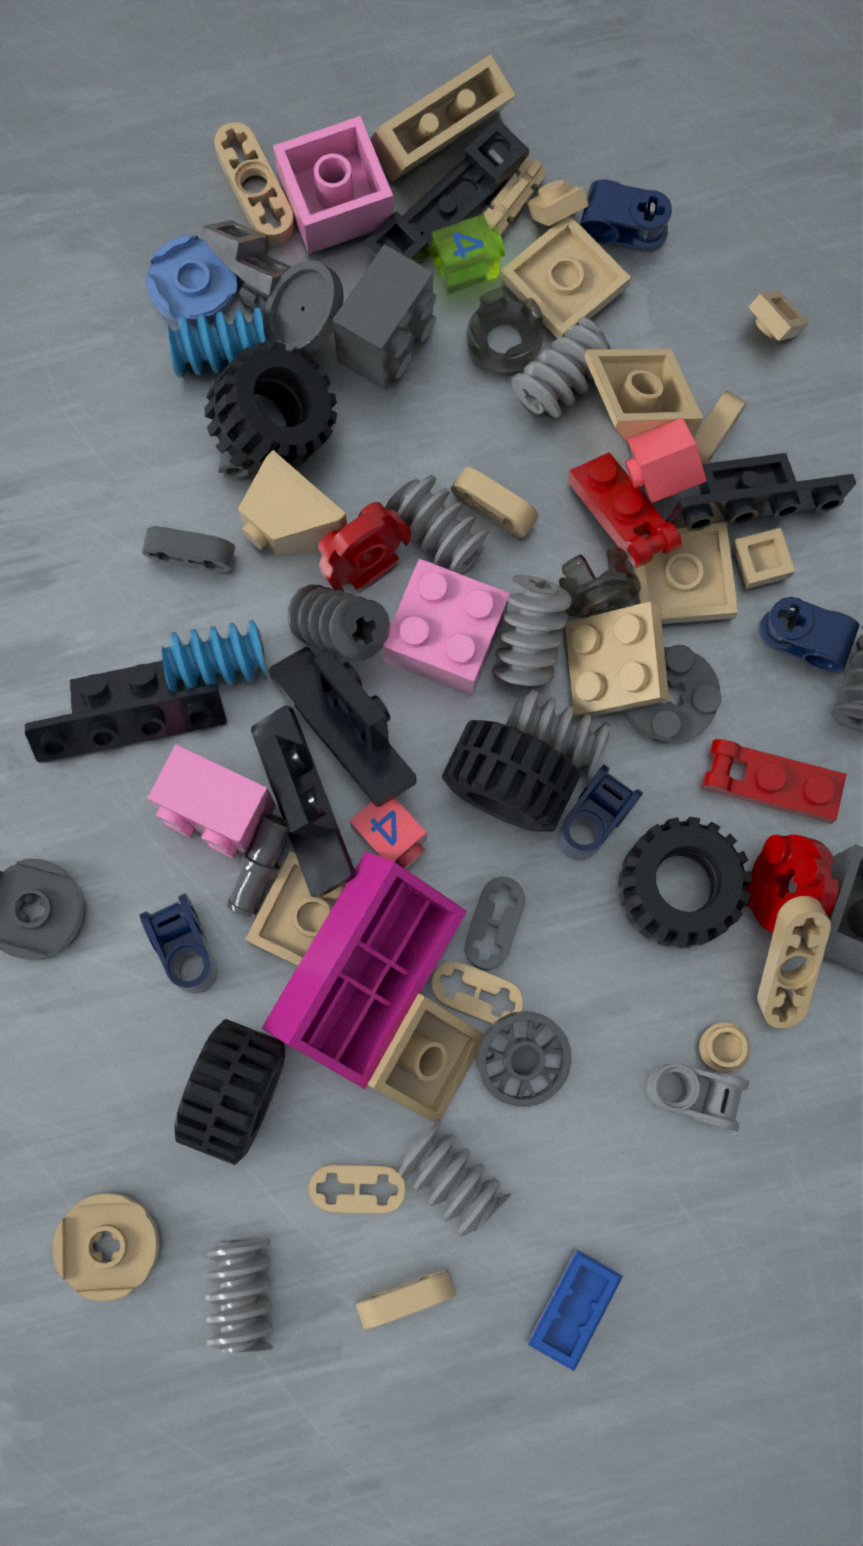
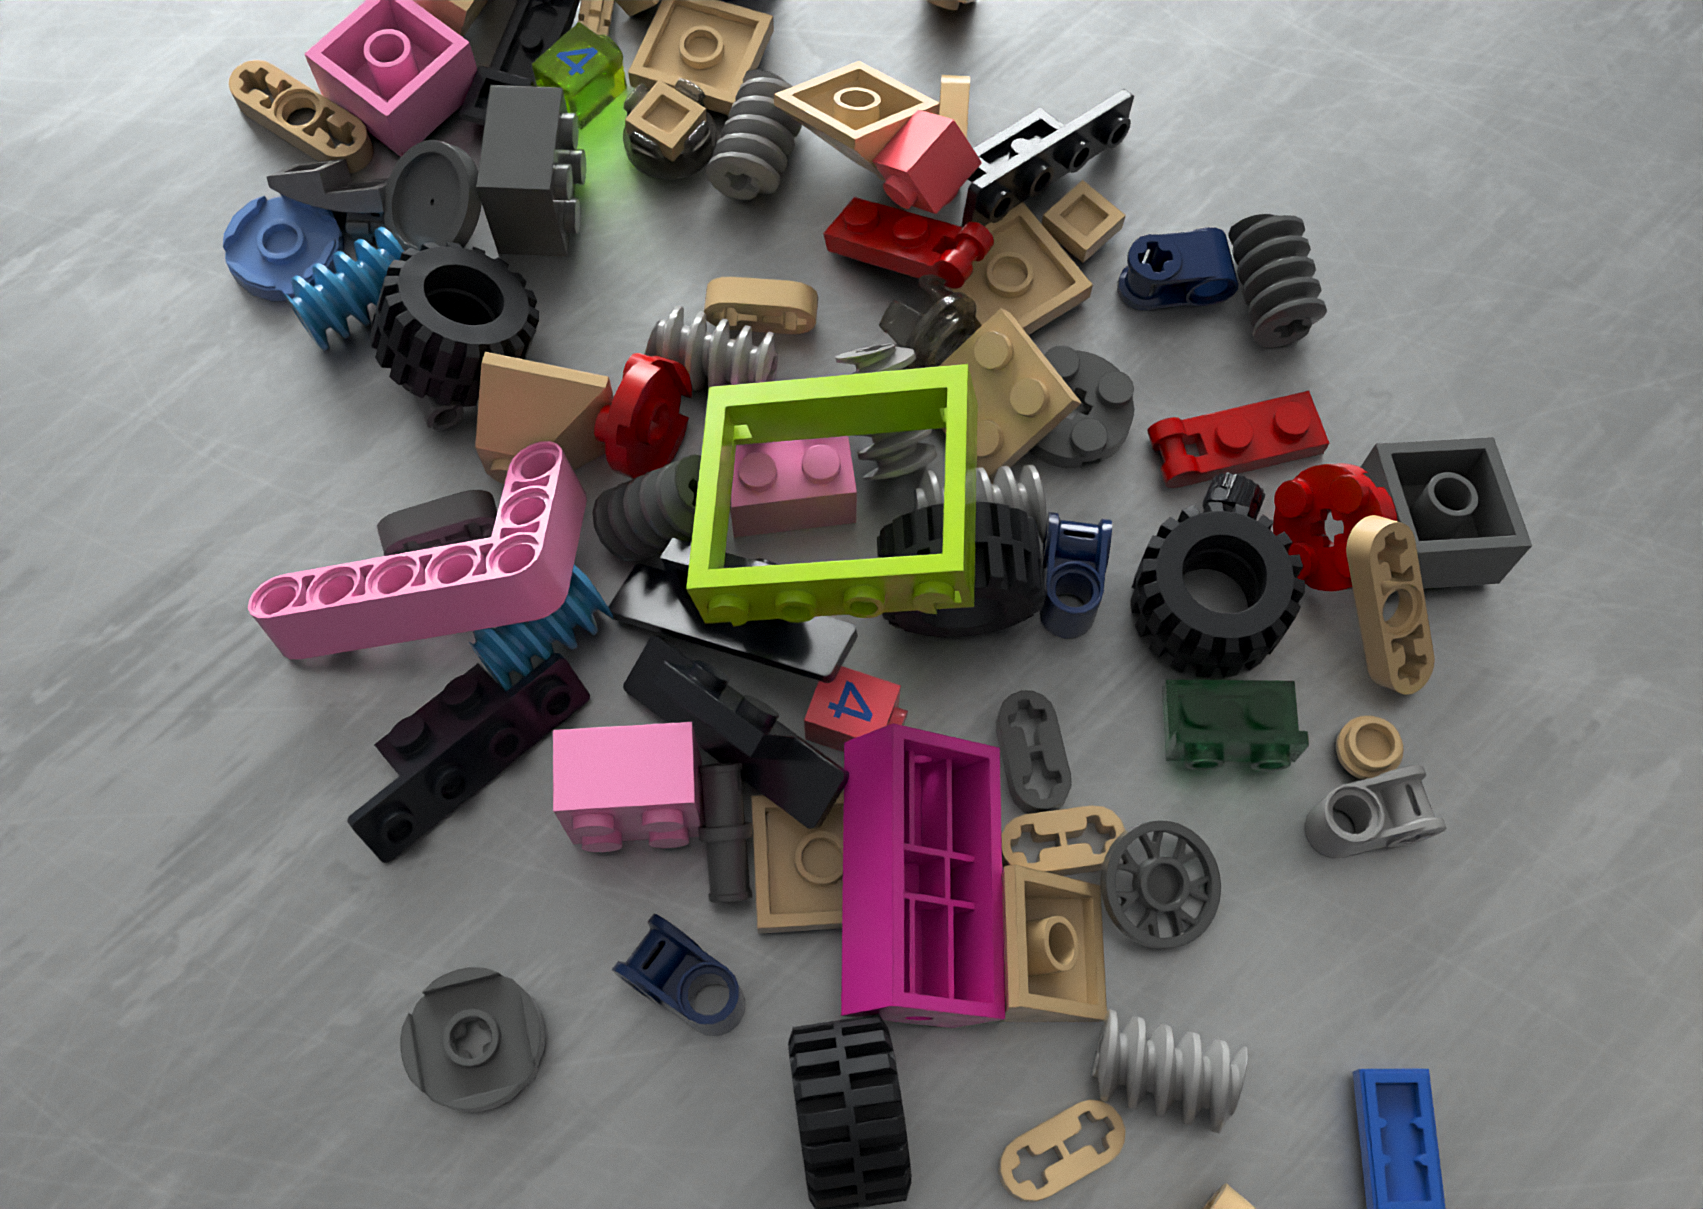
camera: 30 degrees left, 10 degrees down
none -> bright pink beam [248,441,587,660]
none -> tan plate [625,80,707,162]
none -> lime window [686,364,978,626]
none -> clear green bracket [1162,679,1309,771]
none -> black axle [1202,472,1265,520]

